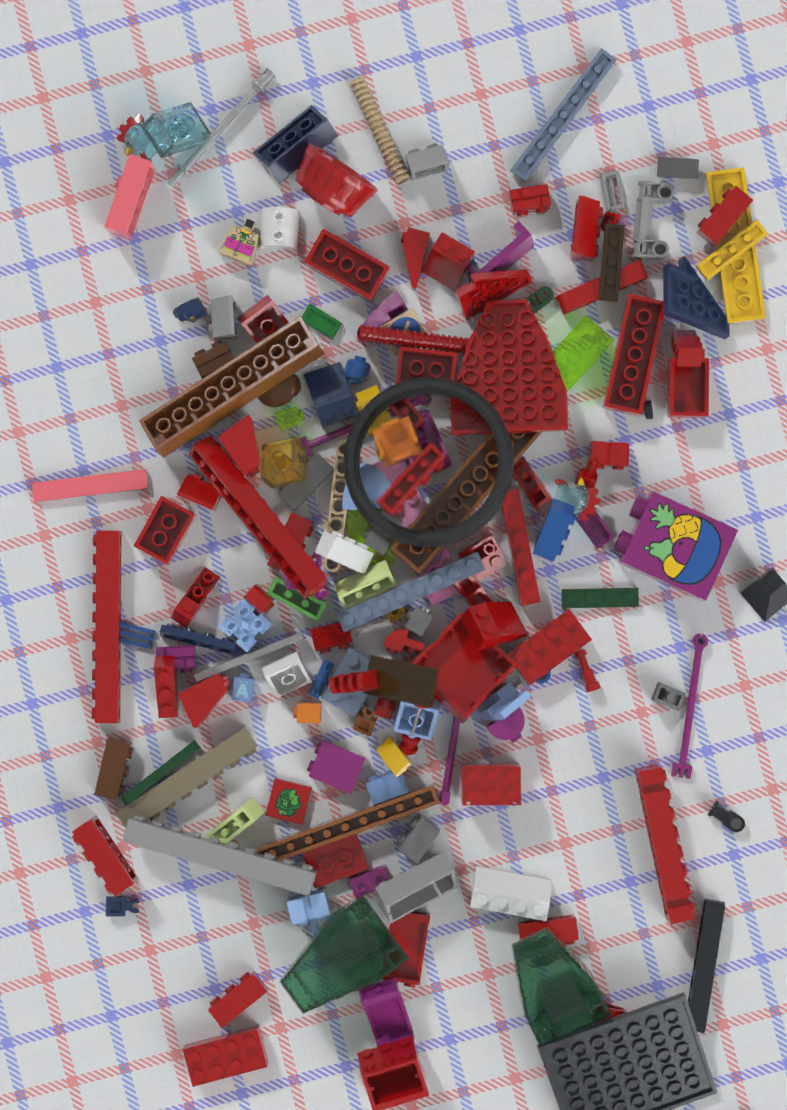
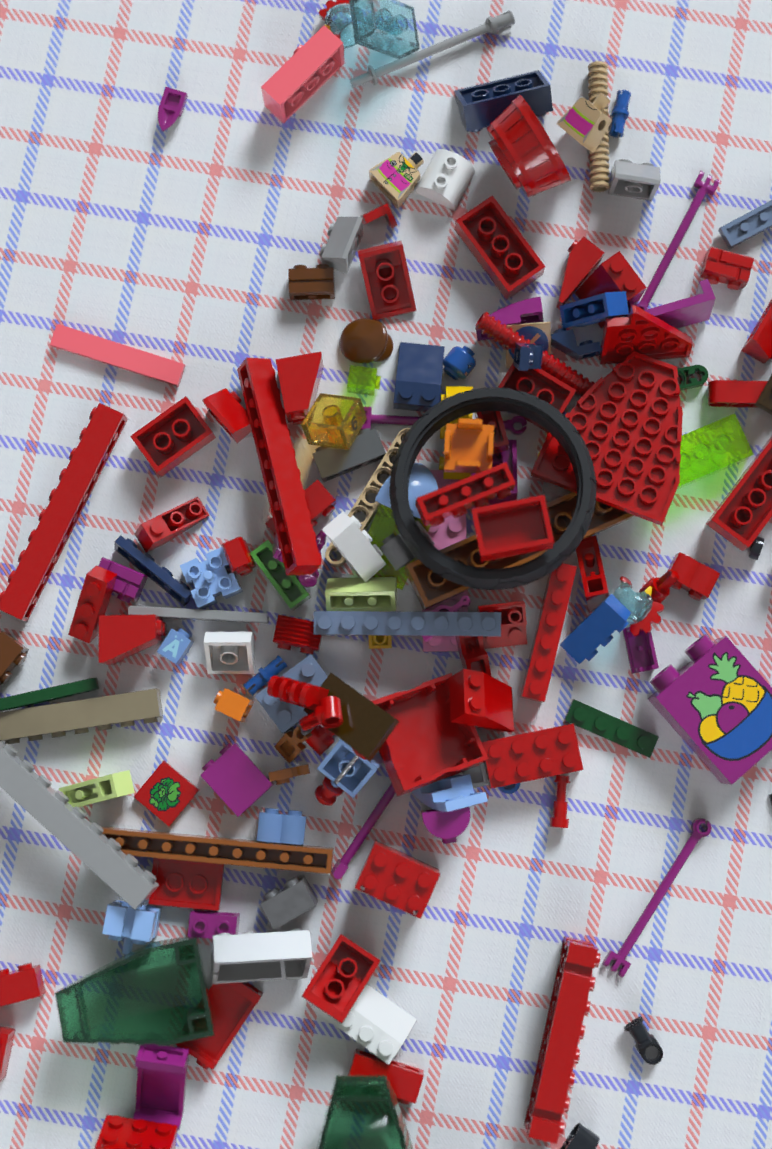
camera: 25 degrees right, 5 degrees down
blue tile [119,622,156,649] -> none
dark orange brick [139,316,325,458] -> none
dark blue rock [173,297,207,323] -> none
green tile [302,303,342,340] -> none
yellow slope [376,736,411,777] -> none
red brick [383,629,425,654] -> none
flat silver brick [405,605,433,636] -> none
dark grey slope [651,682,686,711] -> none
none -> magenta plate [158,87,188,131]
none -> dark orange plate [268,764,310,785]
none -> red axle [299,696,343,731]
none -> red slope [301,934,381,1024]
none -> red tile [360,203,397,228]
none -> red piece [471,495,554,562]
none -> dark blue plate [513,343,544,371]
none -> dark blue slope [551,328,602,361]
none -> tan torso [556,93,611,153]
none -> blue brick [560,291,629,328]
none -> blue pin [609,90,631,138]
none -> magenta hinge [635,171,720,310]

